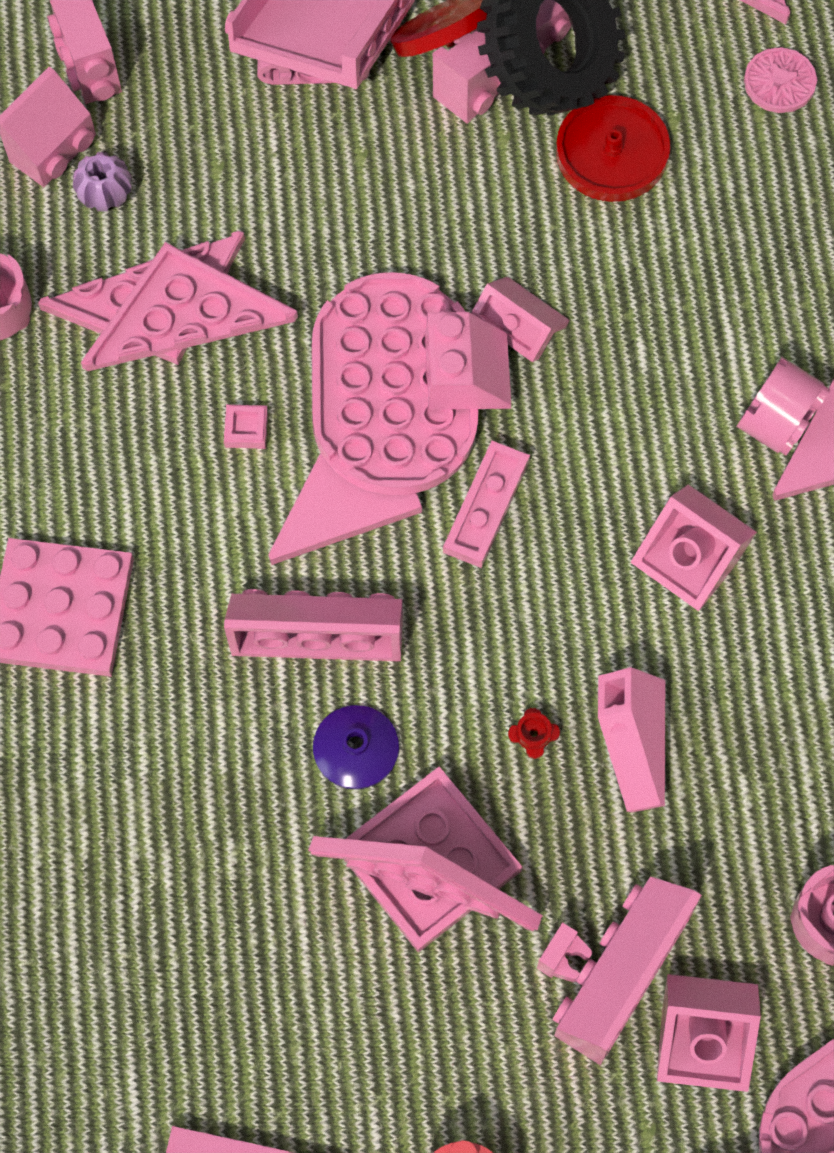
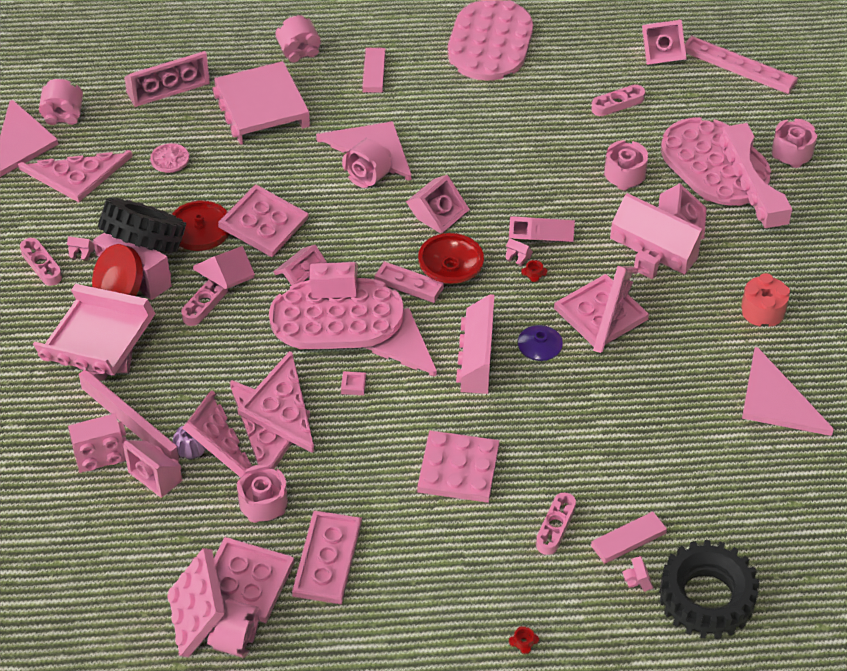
camera: 90 degrees left, 20 degrees down
none -> bright pink tile [79,370,179,462]
none -> bright pink beam [181,279,228,326]
none -> bright pink tile [182,390,252,478]
none -> bright pink slope [193,246,255,289]
none -> bright pink plate [218,184,308,257]
none -> red dish [418,233,484,284]
none -> bright pink tile [506,238,533,266]

